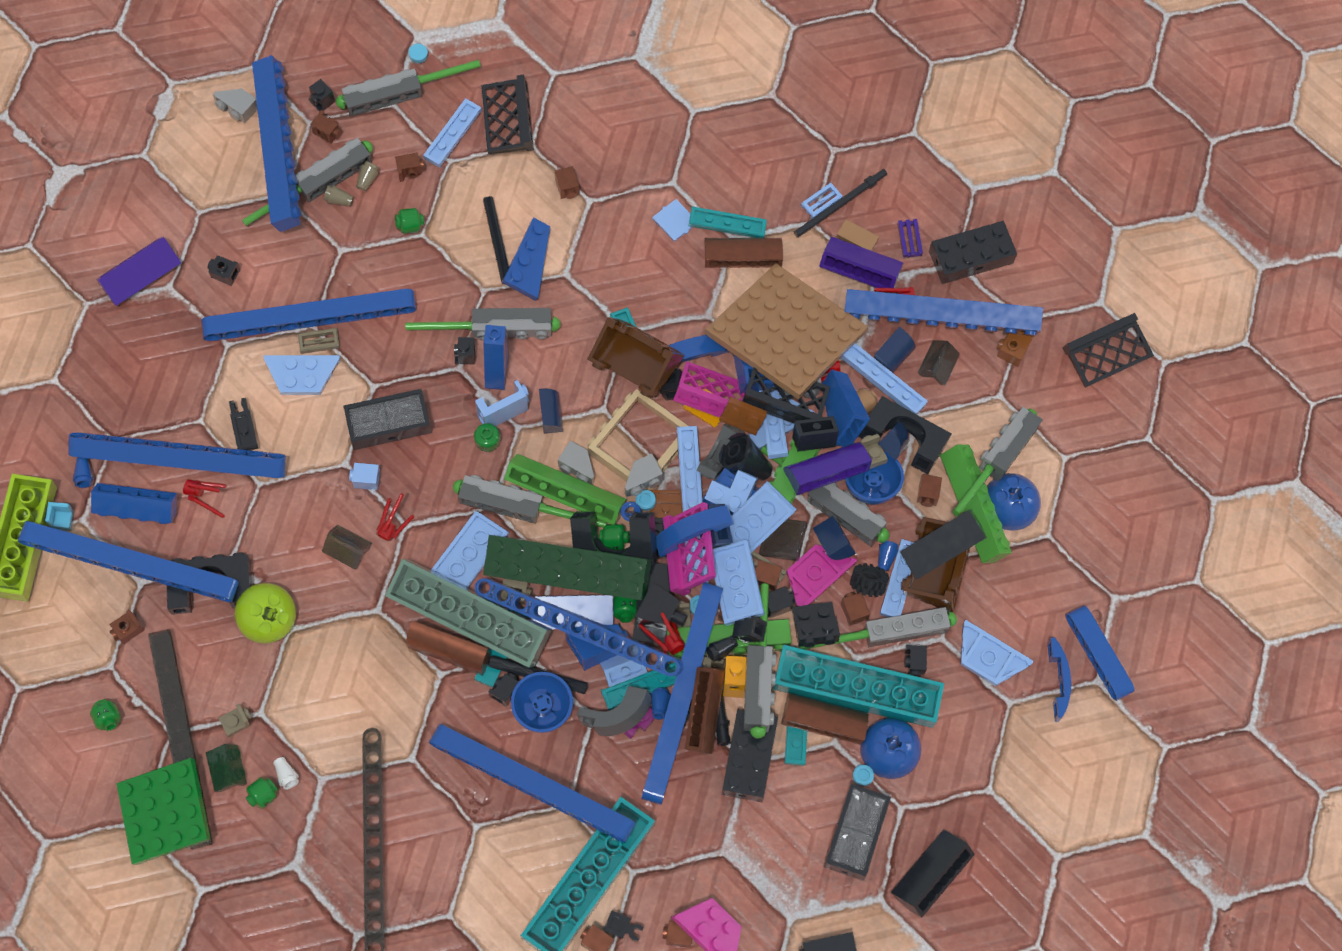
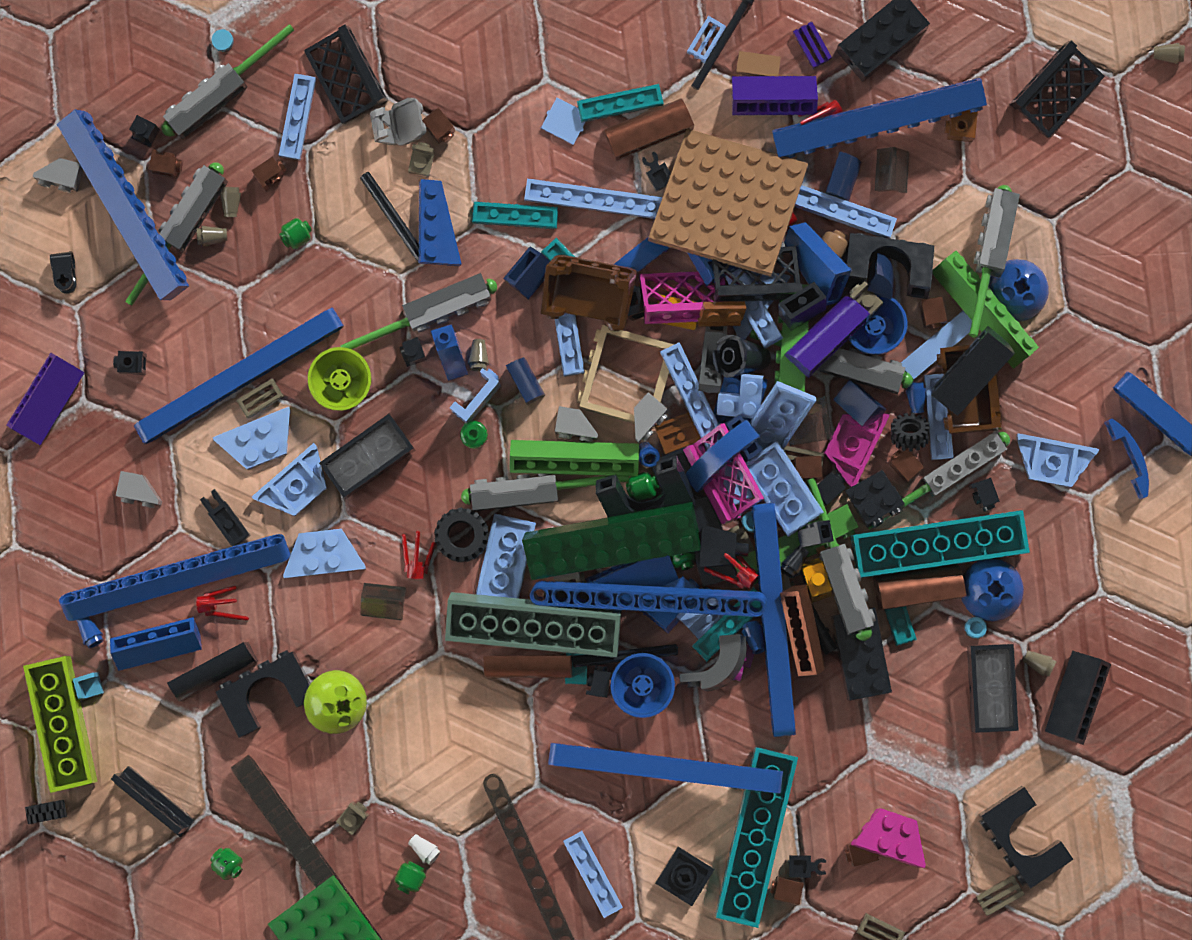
camera: 15 degrees left, 15 degrees up
blue beam [18,521,239,602] -> none
copper brick [109,609,144,644] -> none
clear green bracket [206,744,247,792] -> none
light blue brick [349,463,380,490] -> none
medium azure tile [635,490,656,511] -> none
none -> black piece [50,251,77,294]
none -> black fence [111,766,195,837]
none -> light grey slope [116,471,162,508]
none -> black brick [167,642,258,702]
none -> light blue wing [252,443,327,516]
none -> light blue wing [283,529,366,578]
none -> lime piece [308,347,371,411]
none -> light grey piece [370,98,426,145]
none -> dark tan bracket [408,142,435,177]
none -> black tyre [434,508,489,562]
none -> dark tan cone [468,339,489,372]
none -> teal tile [472,202,558,229]
none -> dark blue brick [503,246,550,300]
none -> light blue plate [524,178,663,219]
none -> light blue tile [555,313,585,377]
none -> light blue plate [563,831,623,918]
none -> black plate [642,152,671,192]
none -> black plate [655,846,715,906]
none -> light blue tile [901,311,972,380]
none -> dark tan cone [1023,650,1057,677]
none -> dark tan cone [1153,43,1185,64]

